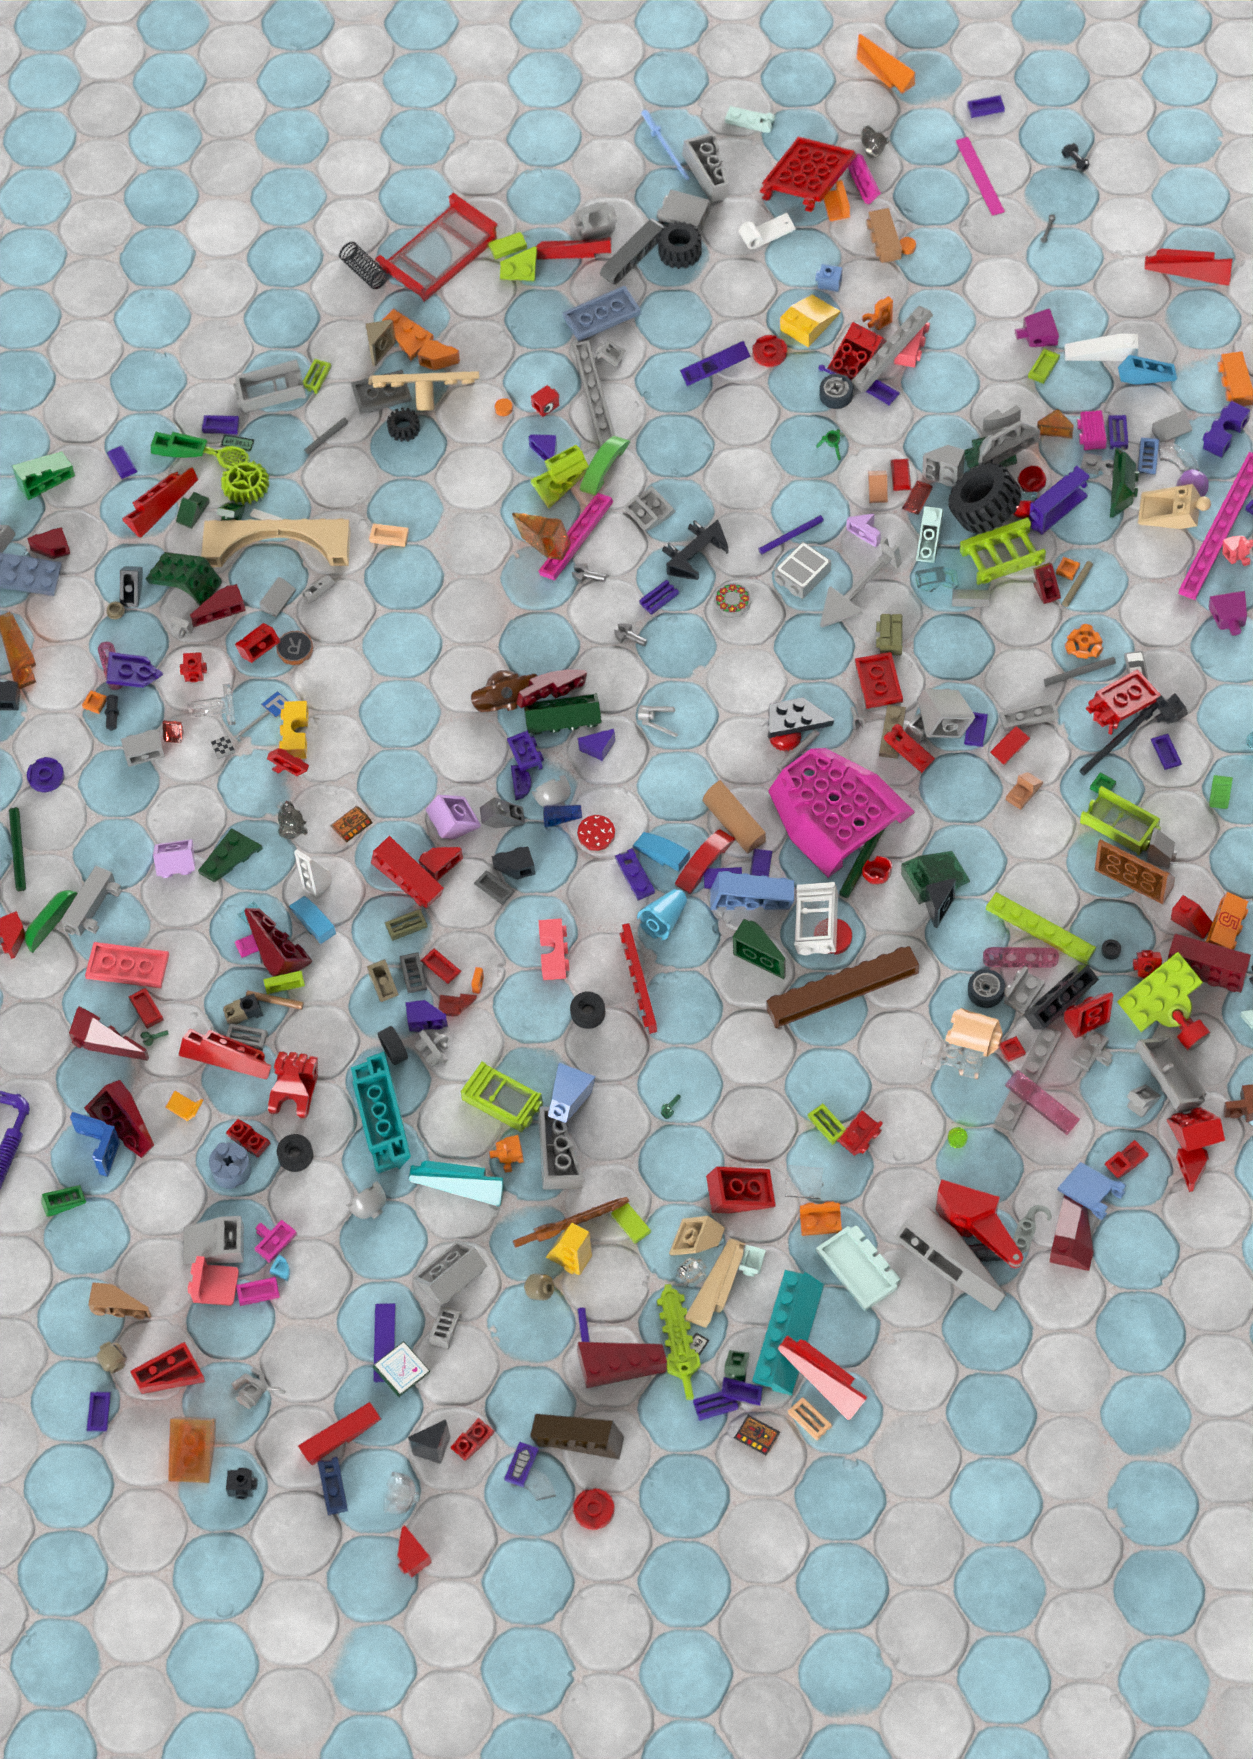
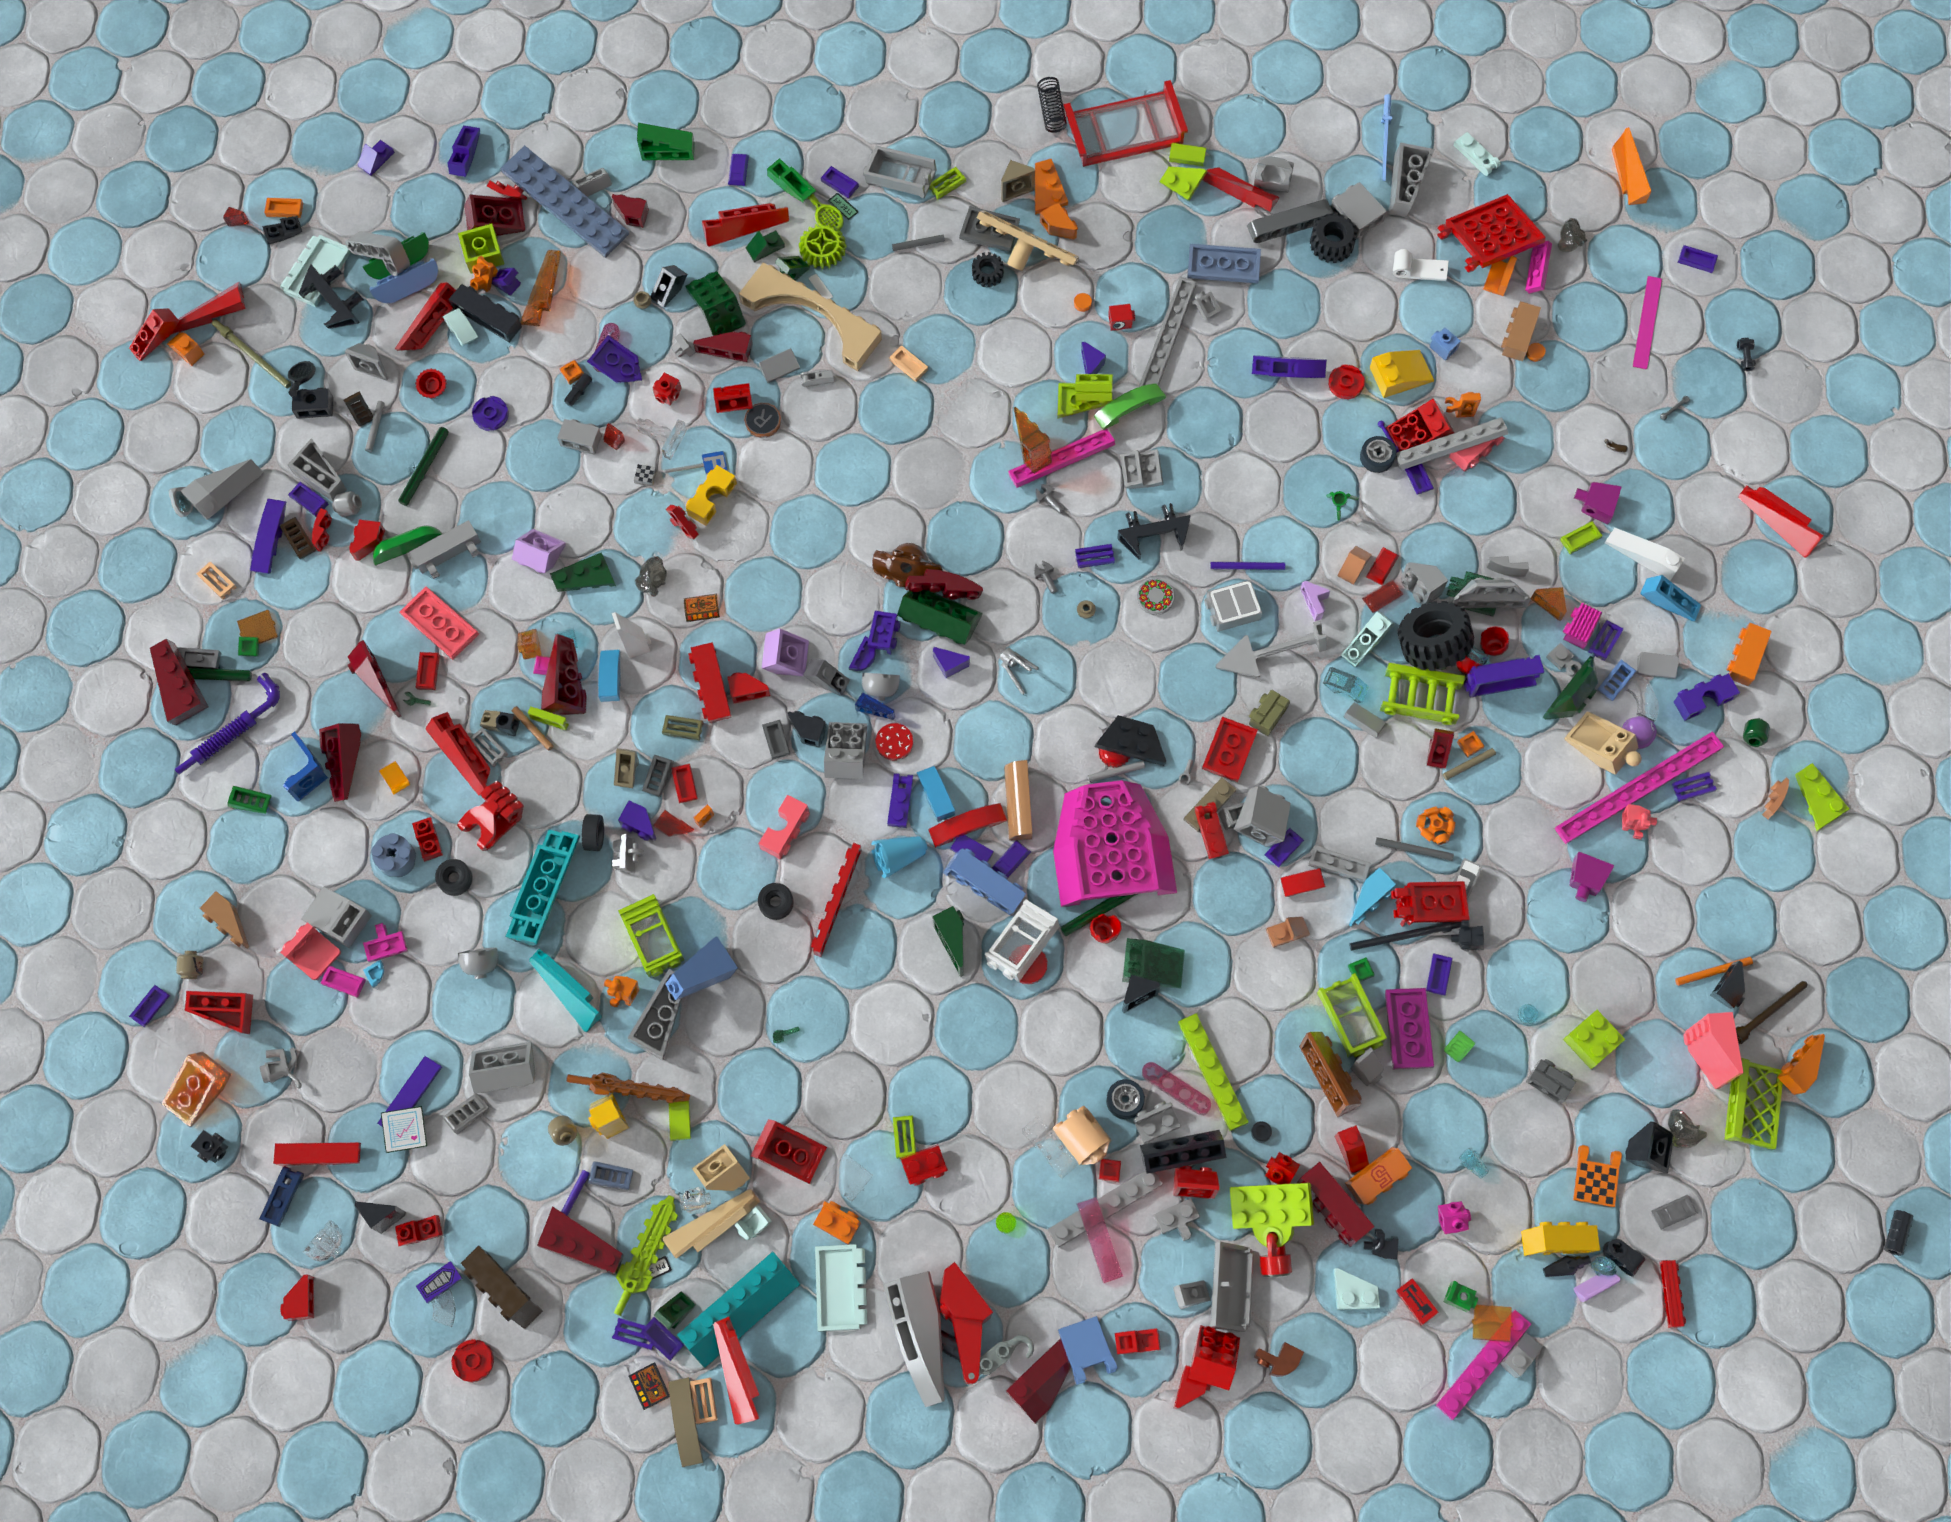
camera: 30 degrees right, 10 degrees up
reddish brown brick [766,946,919,1028] -> none
none -> clear orange slope [517,629,542,660]
none -> sand blue slope [588,1161,633,1190]
none -> dark tan slope [668,1377,703,1467]
none -> light grey slope [824,722,867,779]
none -> dark tan plate [1077,600,1096,619]
none -> medium azure slope [1349,867,1396,927]
none -> magenta plate [1385,988,1434,1070]
none -> dark brown piece [1604,439,1628,452]

